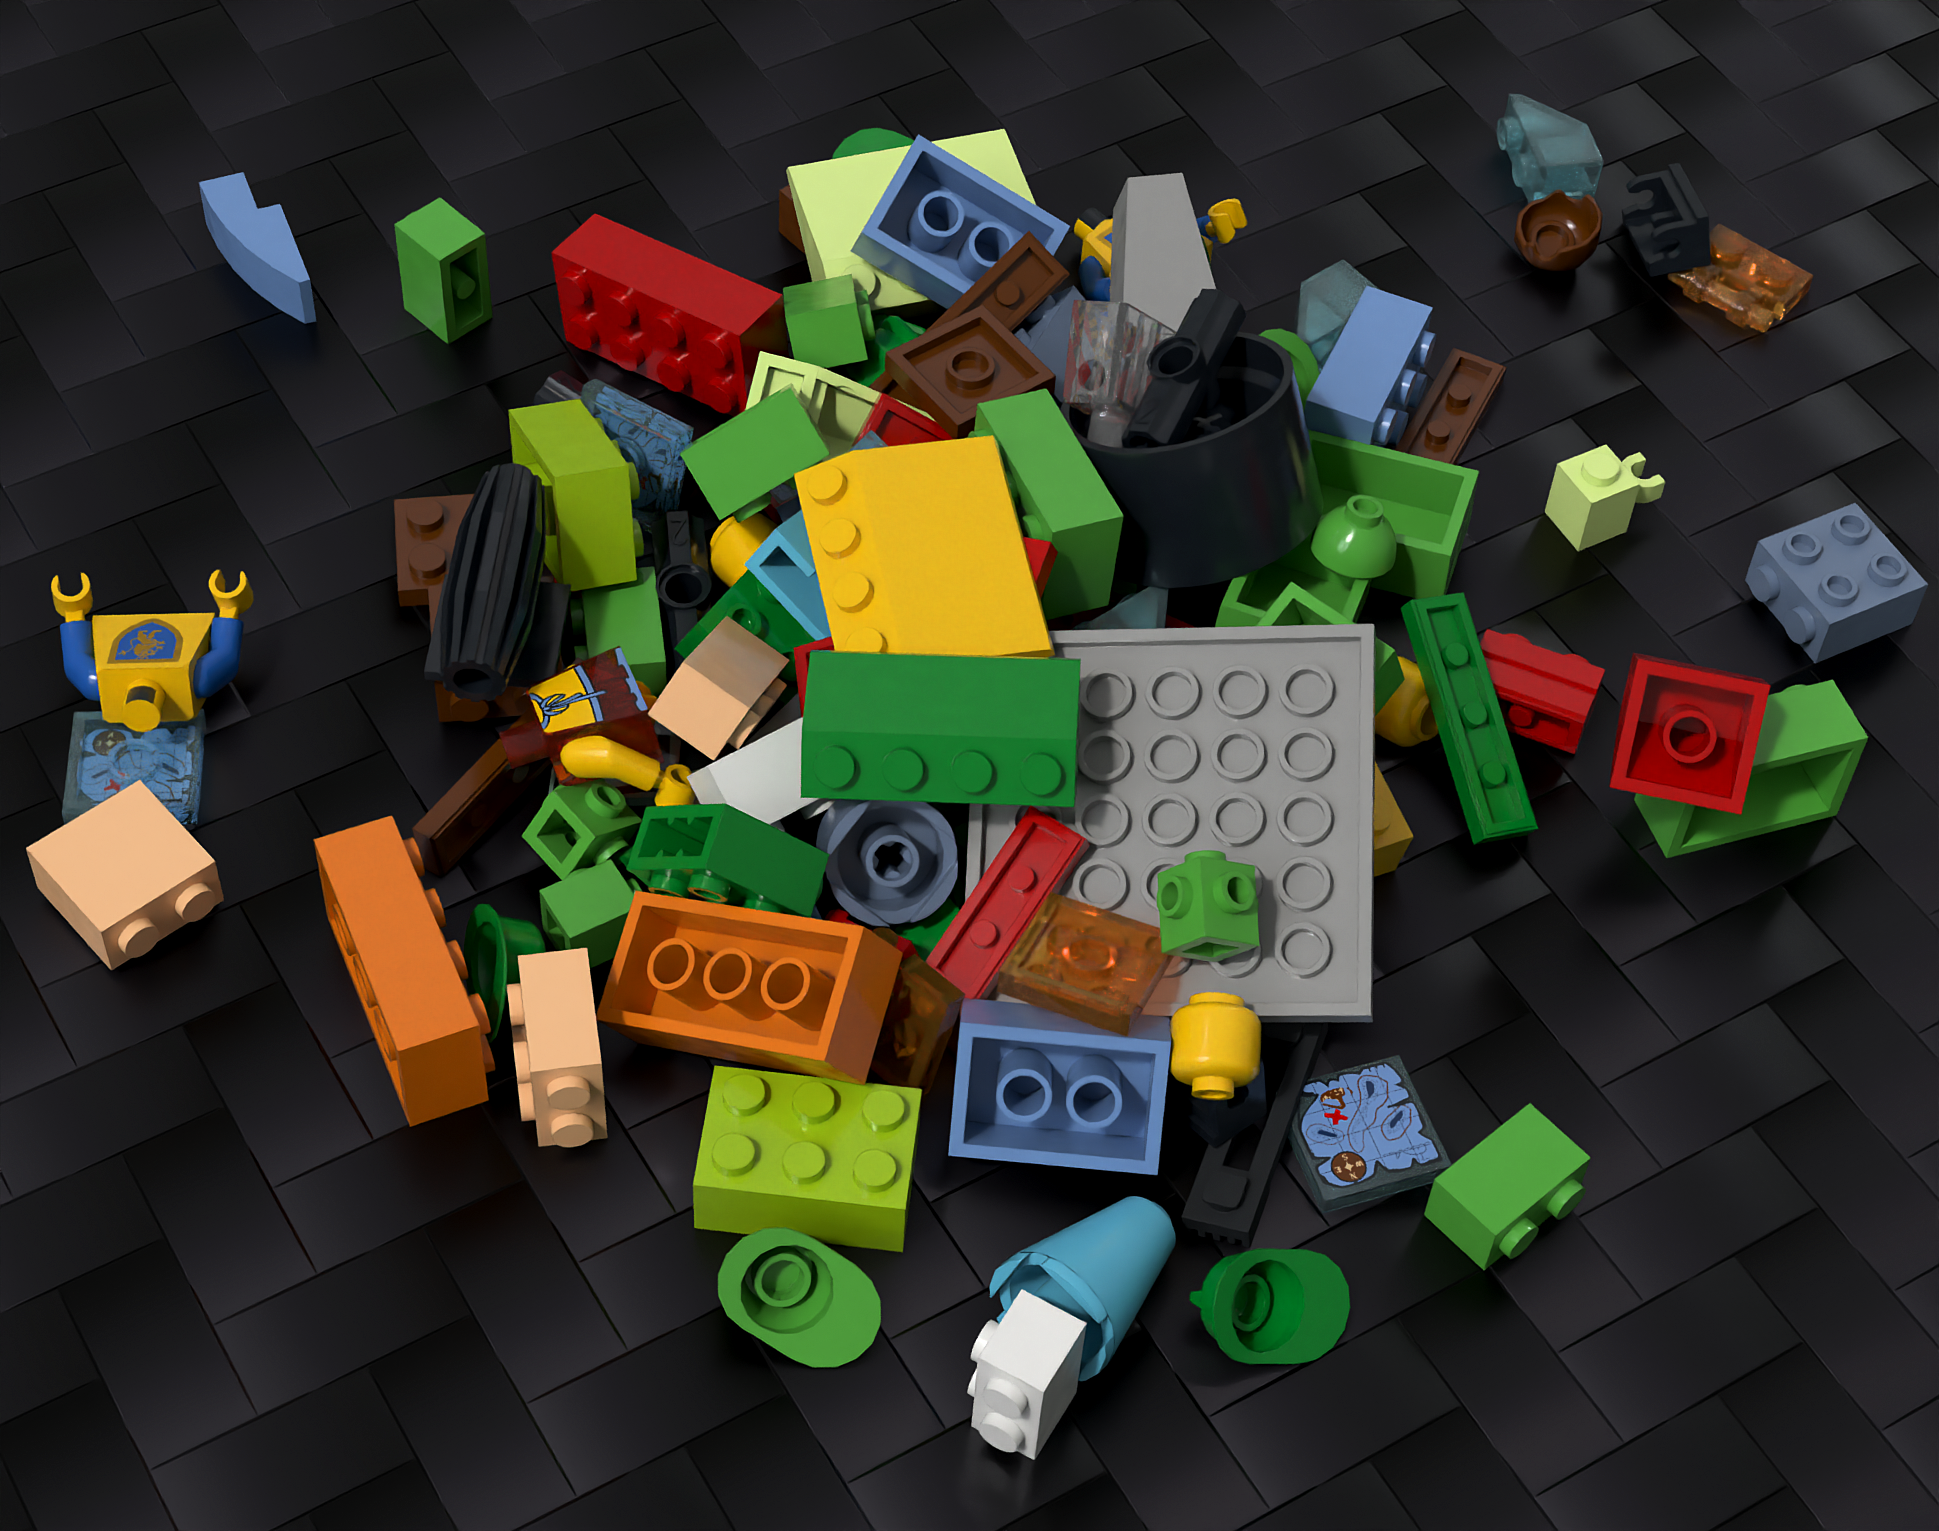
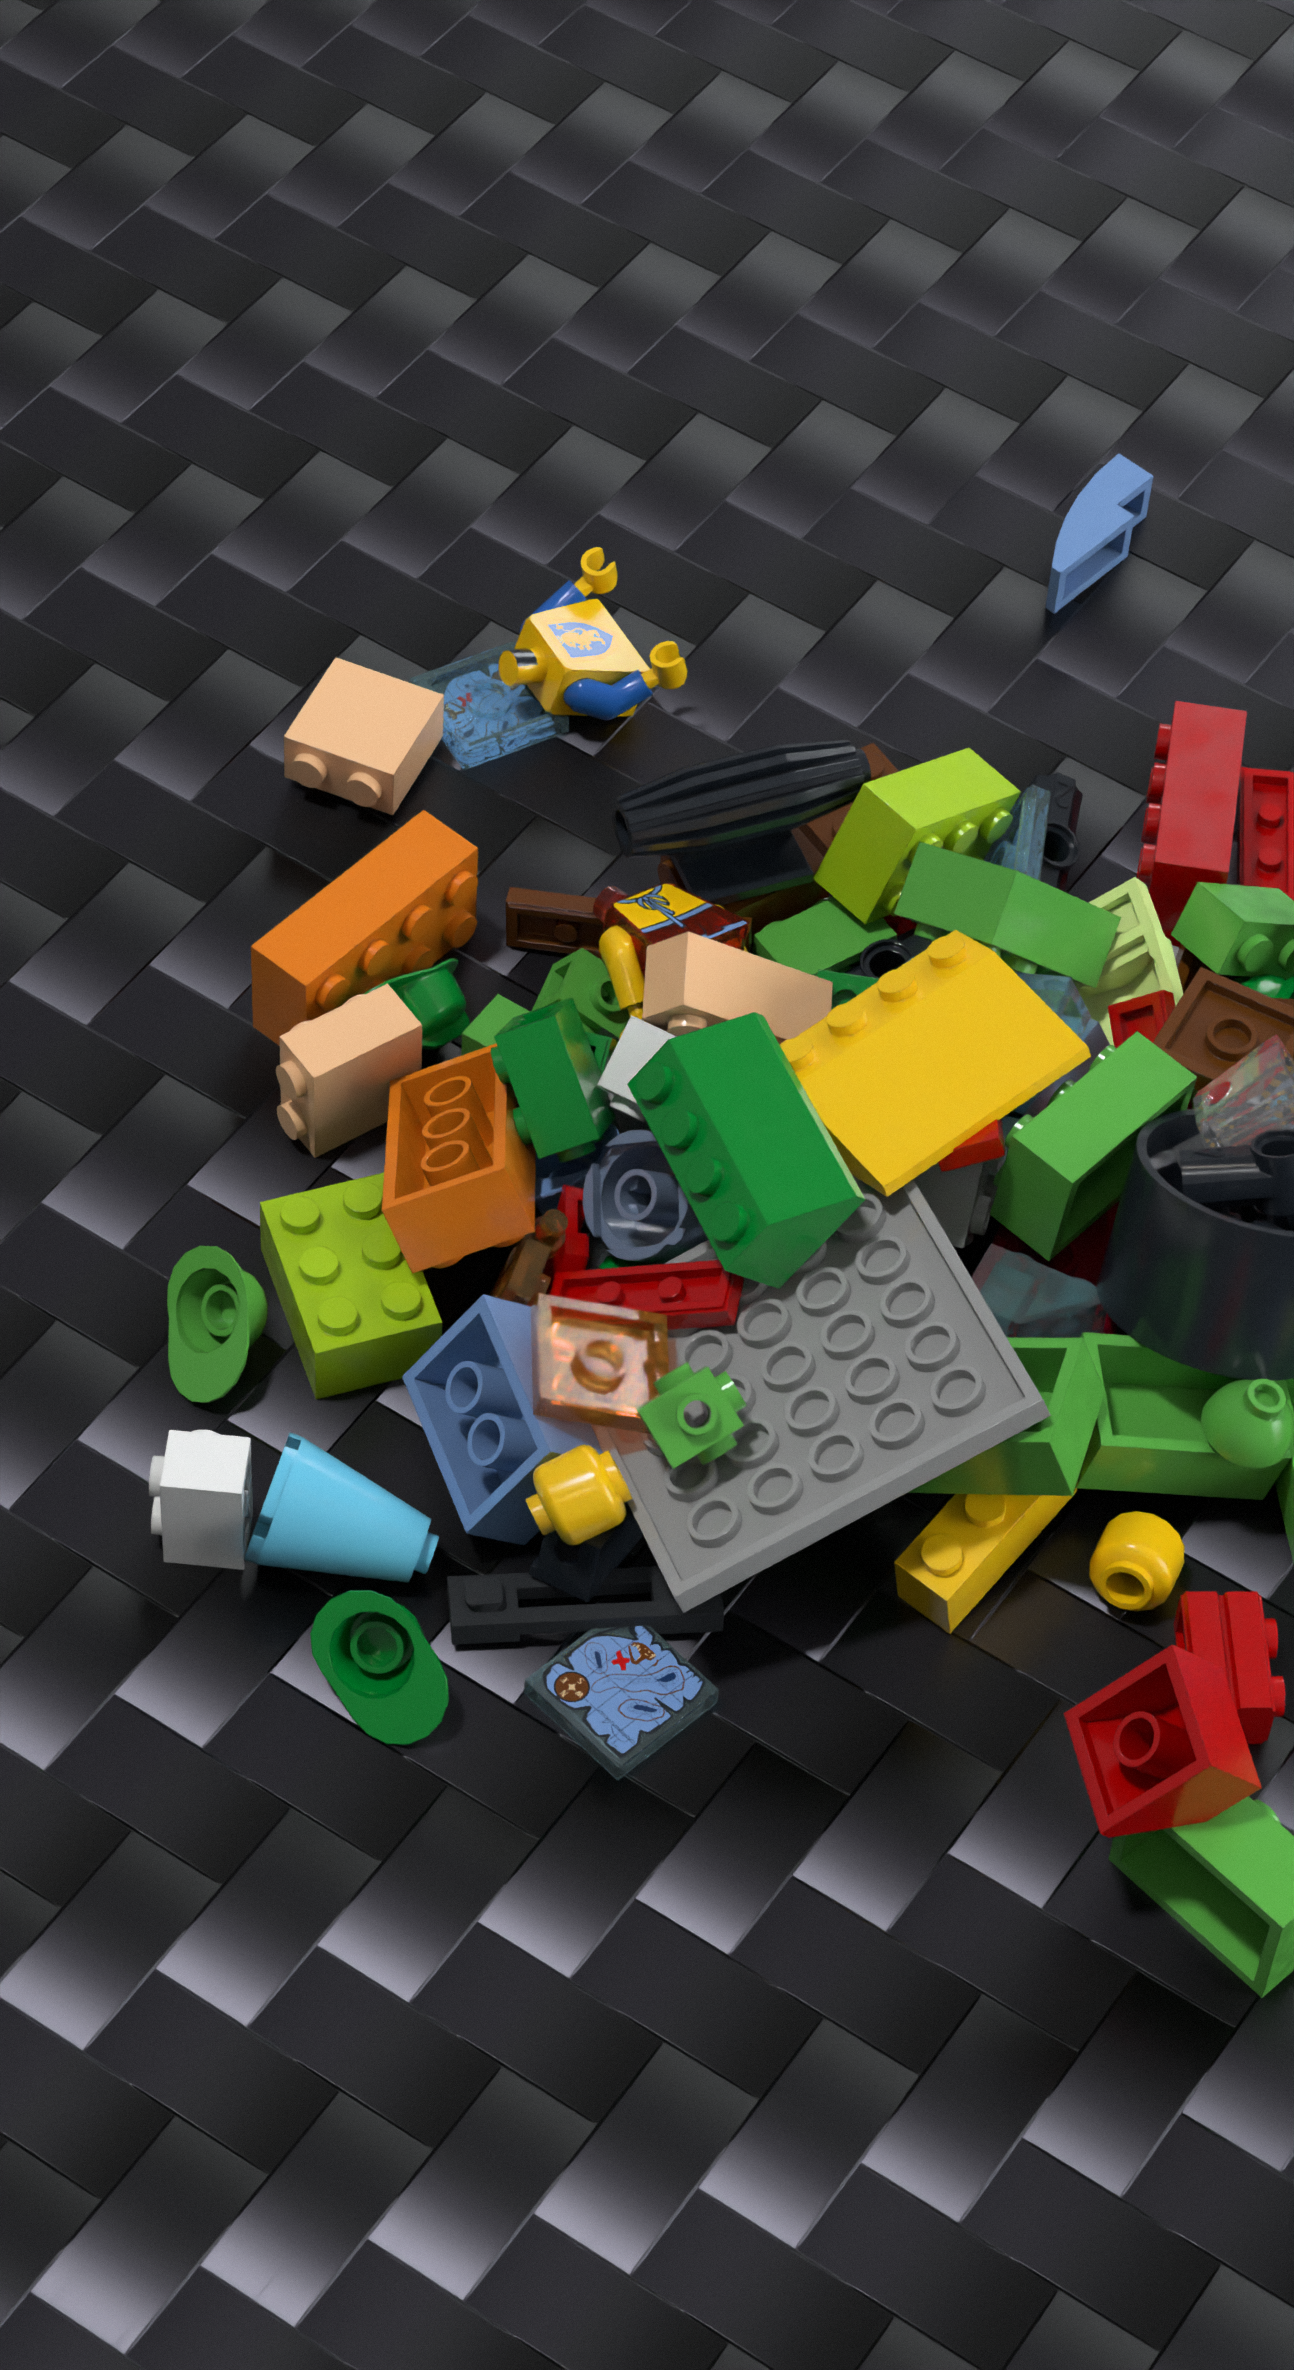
camera: 65 degrees right, 0 degrees up
bright green brick [394,197,493,345] -> none
green tile [1400,592,1538,845] -> none
bright green brick [1424,1103,1591,1270] -> none

